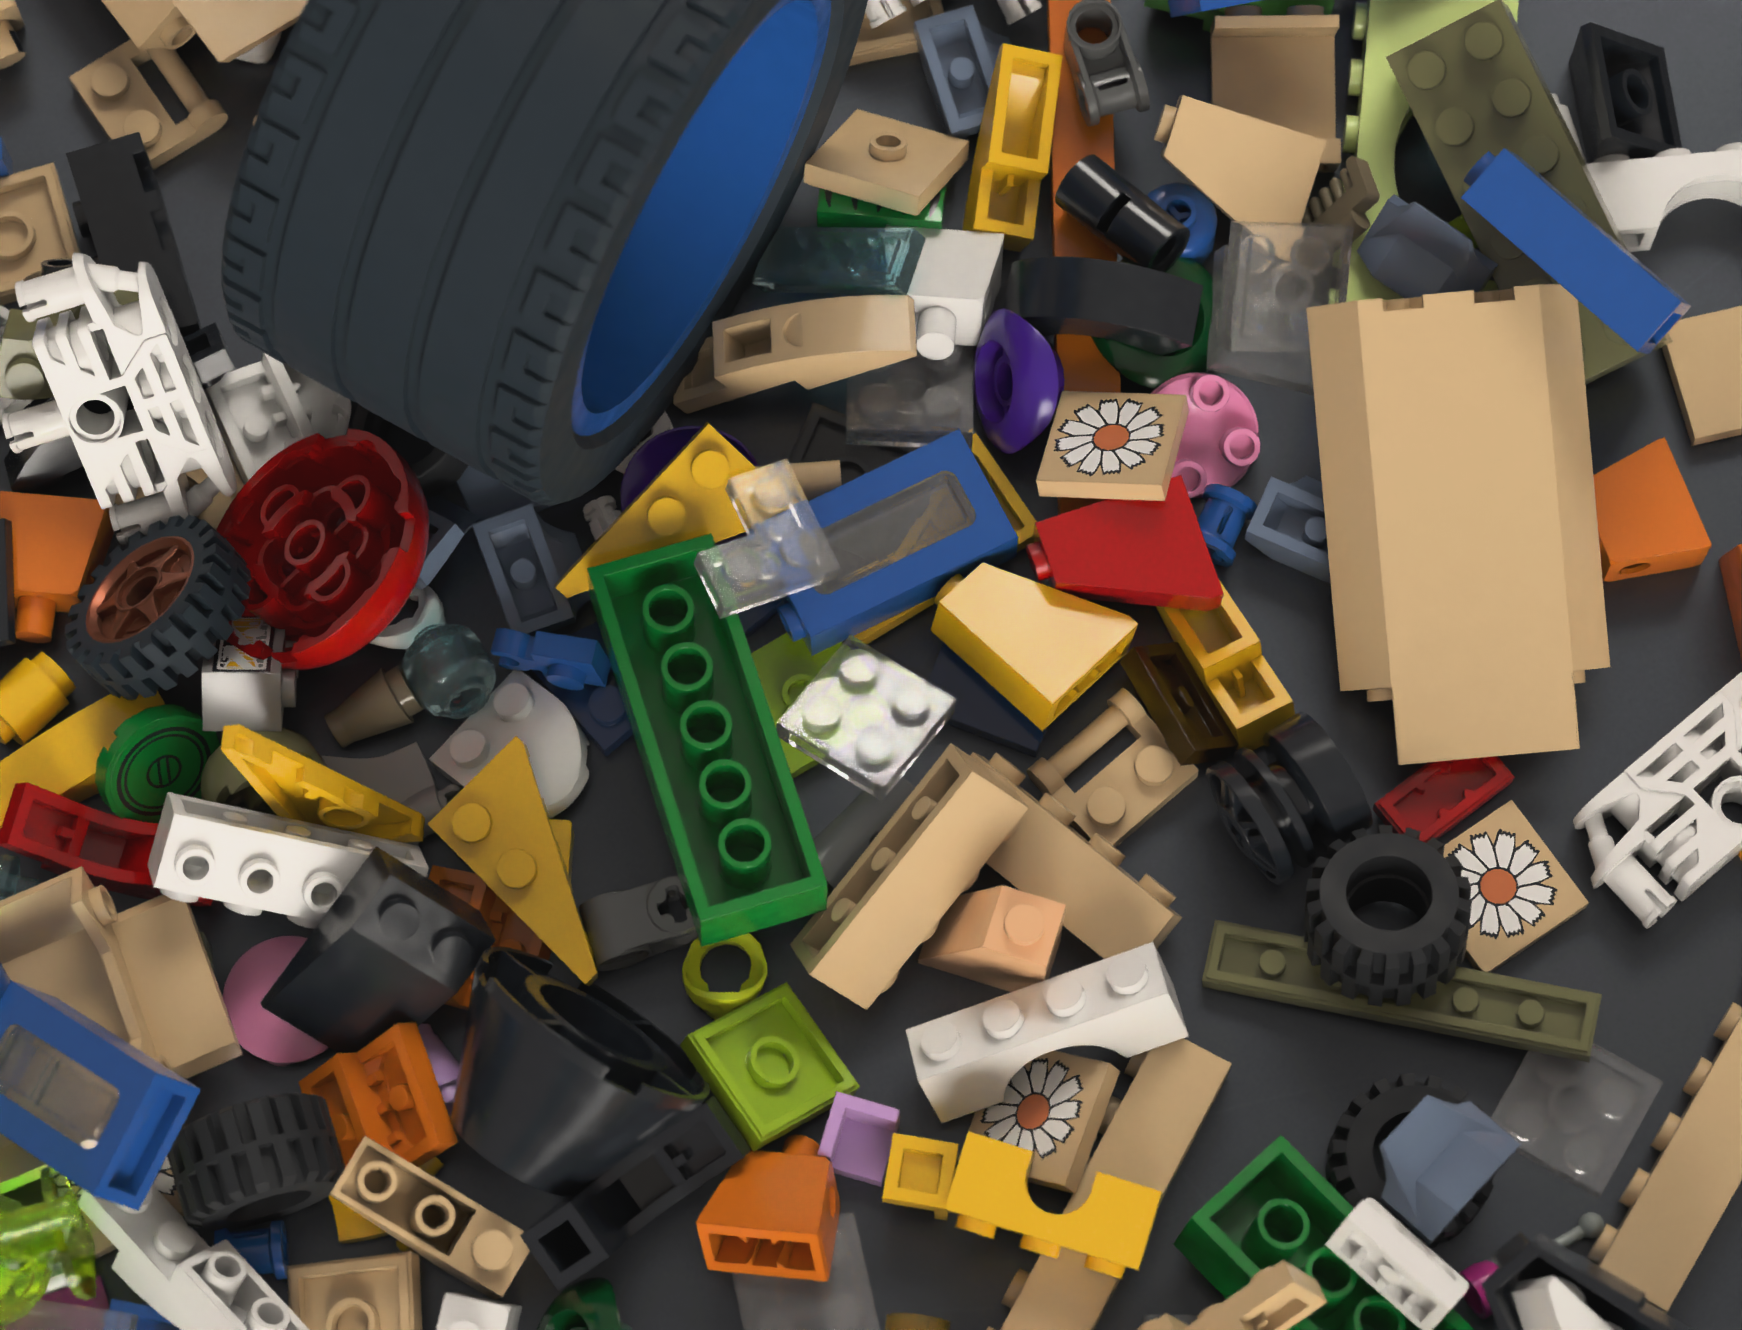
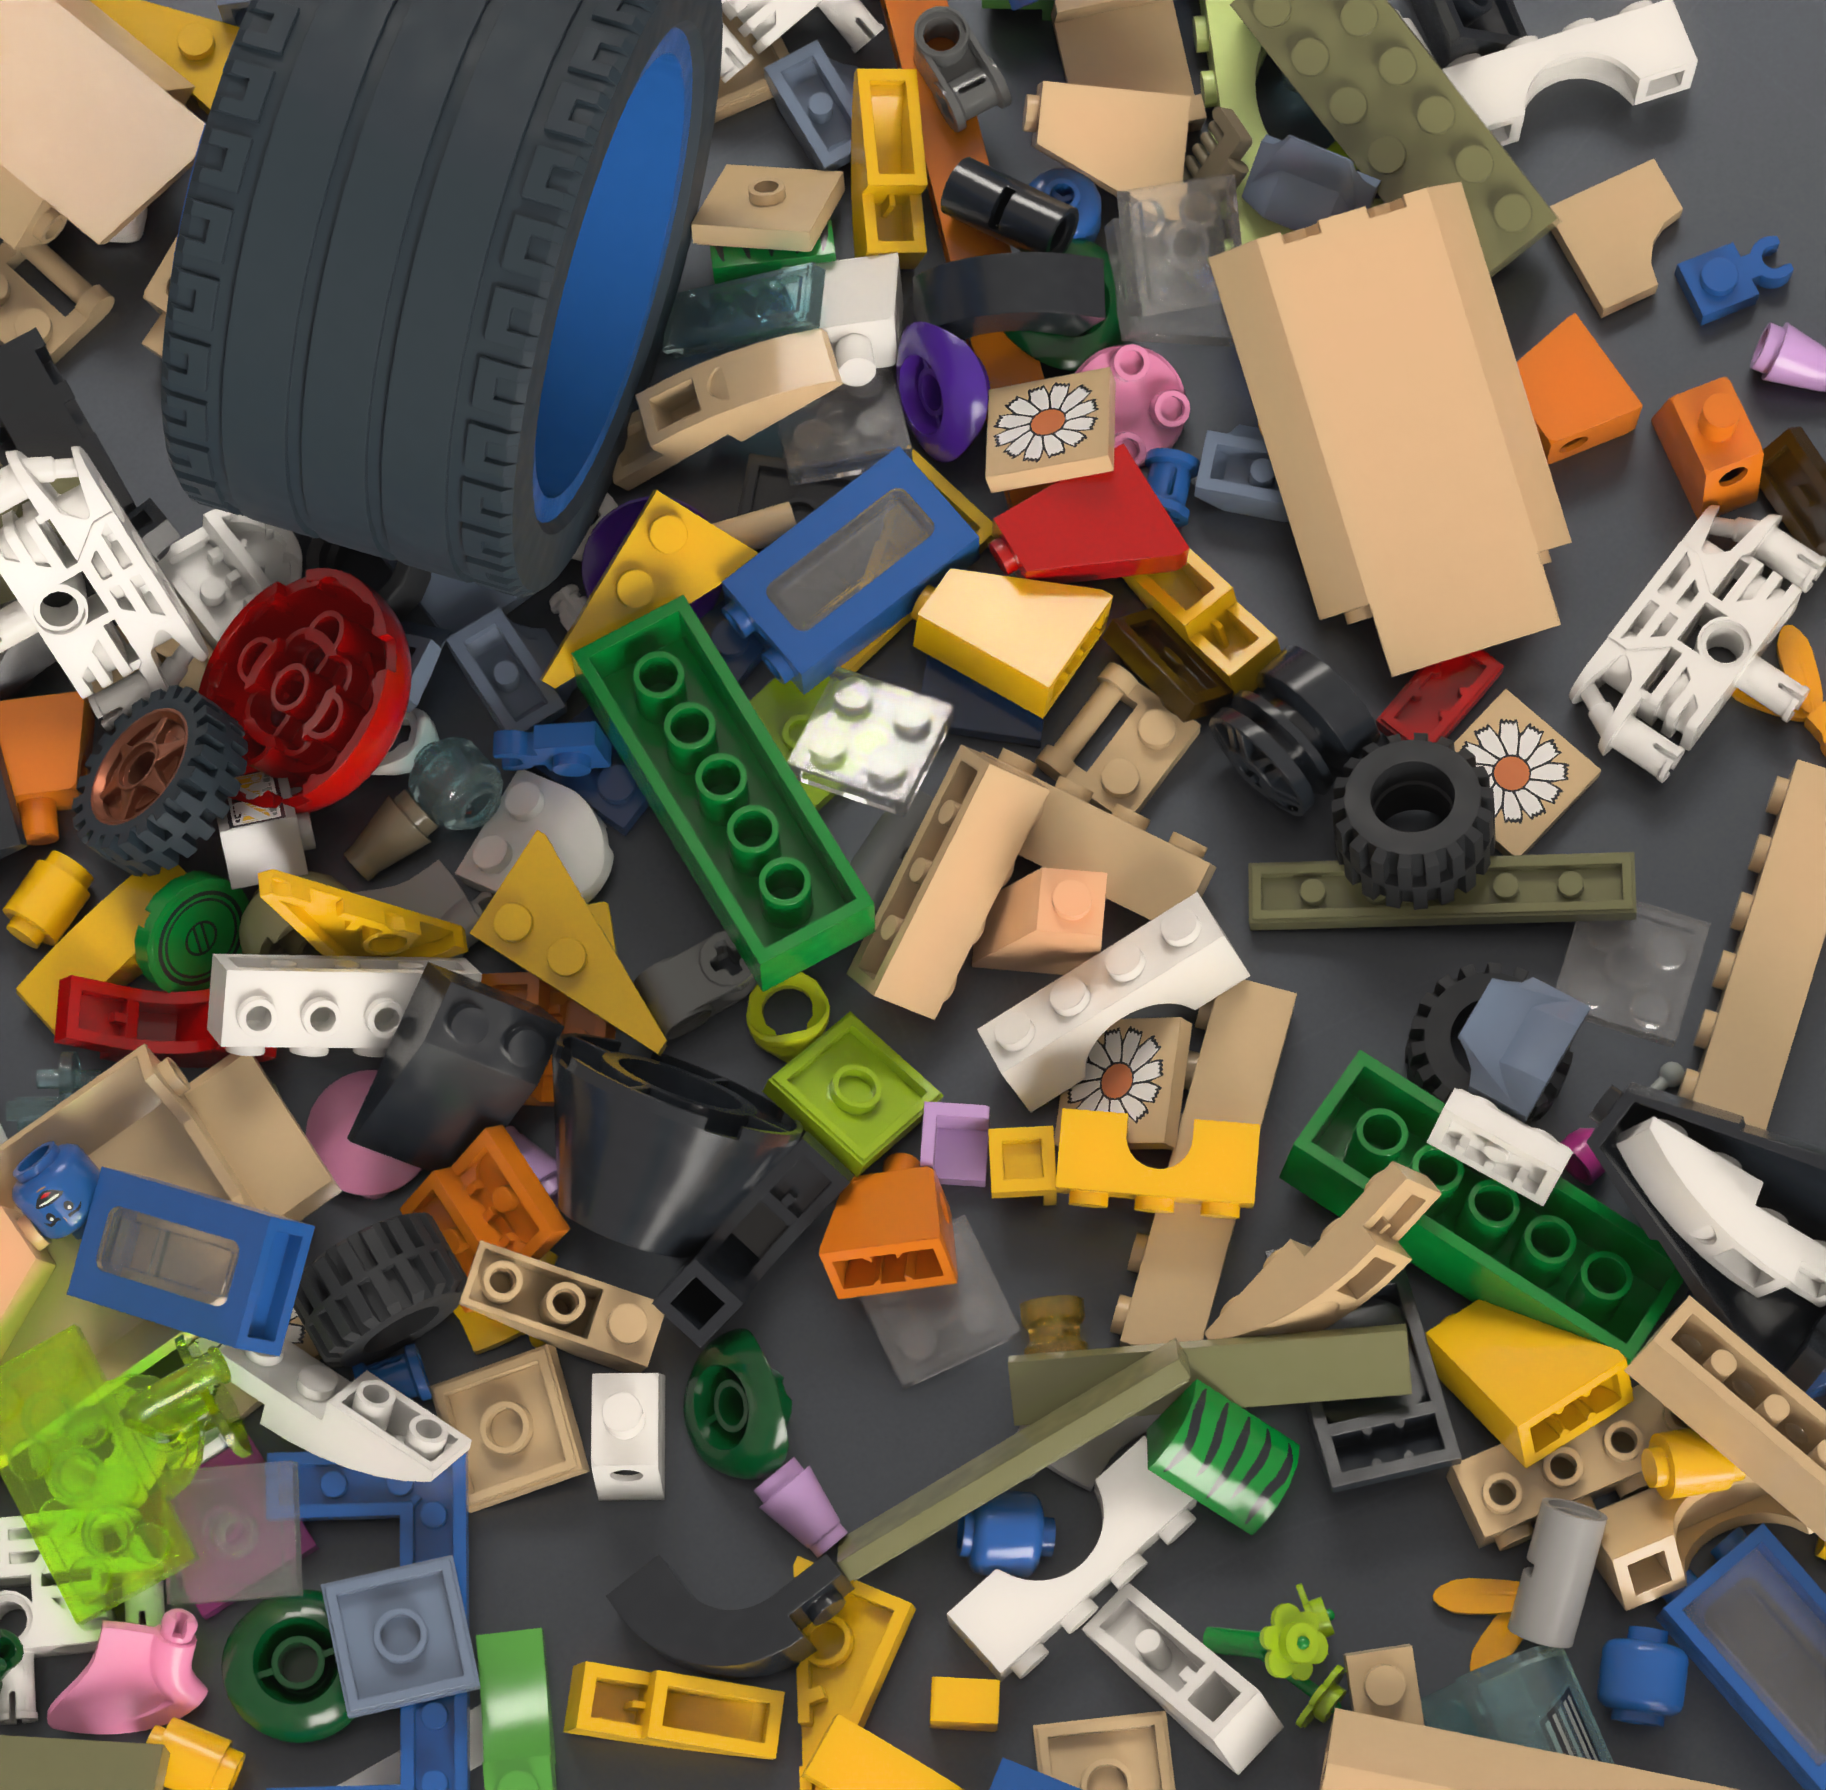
camera: 10 degrees left, 0 degrees up
clear plate [693,459,841,619] -> none
blue piece [1461,148,1691,354] -> none

